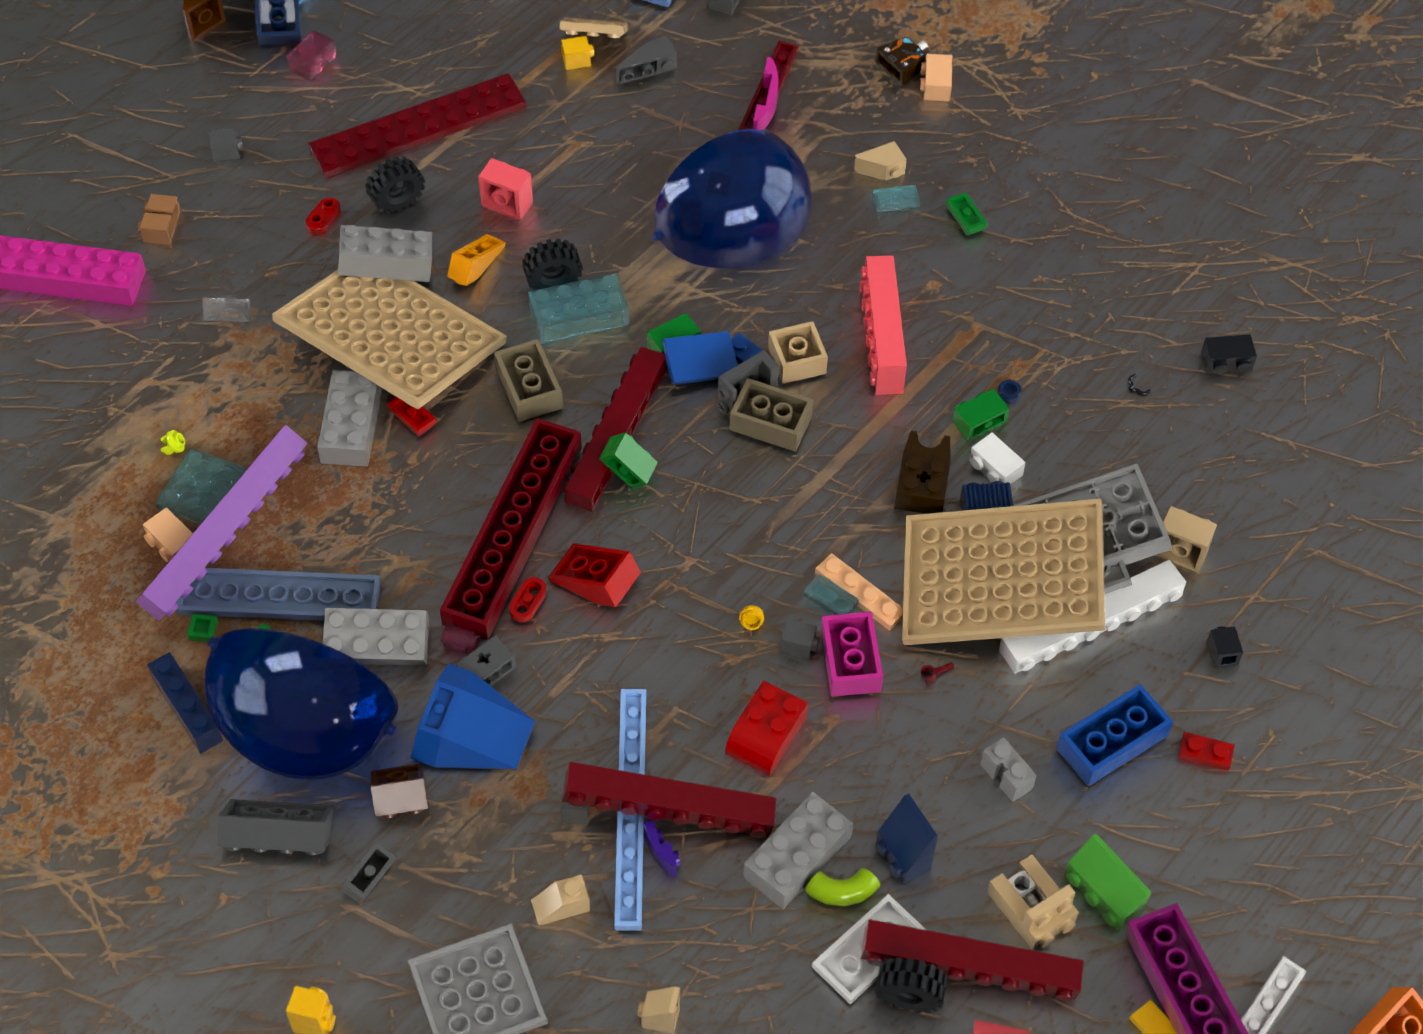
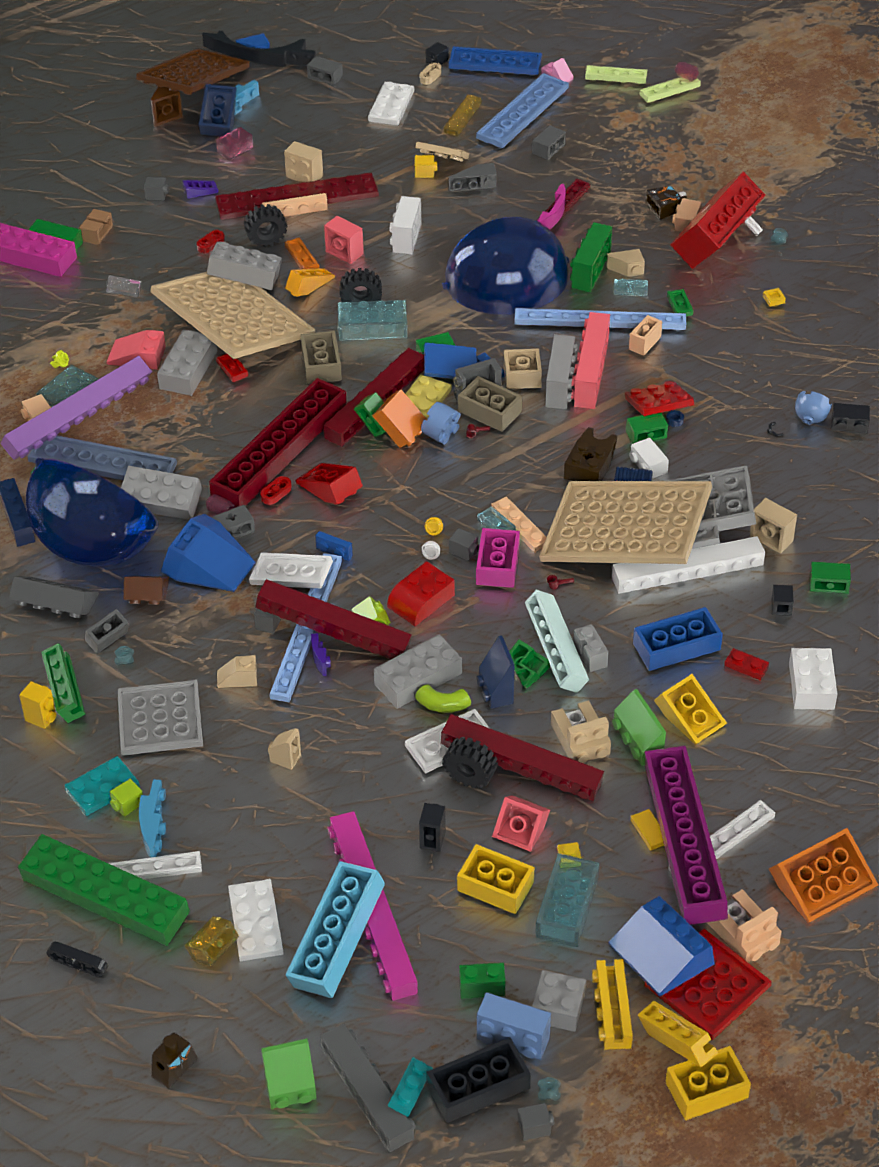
camera: 15 degrees right, 10 degrees down
none -> green brick [28,219,83,251]
none -> green brick [41,643,85,723]
none -> coral slope [107,330,166,370]
none -> clear light blue plate [114,646,134,665]
none -> dark purple slope [183,180,218,199]
none -> white plate [249,553,333,589]
none -> light nougat plate [262,193,328,217]
none -> tan brick [284,141,323,182]
none -> orange tile [285,237,319,269]
none -> blue plate [315,531,353,561]
none -> lime brick [351,596,391,625]
none -> orange brick [372,389,427,448]
none -> white brick [390,196,421,254]
none -> light yellow plate [406,374,452,420]
none -> medium blue brick [421,402,461,445]
none -> white plate [421,541,441,560]
none -> dark red hand [466,424,490,438]
none -> green slope [509,639,551,688]
none -> light blue plate [515,308,686,330]
none -> light aqua brick [525,590,589,693]
none -> light grey brick [545,335,578,409]
none -> green brick [570,222,613,292]
none -> red plate [625,381,694,416]
none -> light nougat brick [629,315,662,356]
none -> yellow slope [654,674,727,745]
none -> red piece [670,171,765,269]
none -> yellow plate [763,288,786,307]
none -> clear light blue plate [770,228,789,243]
none -> white brick [789,648,837,710]
none -> medium blue cylinder [795,391,832,425]
none -> green brick [810,562,851,594]

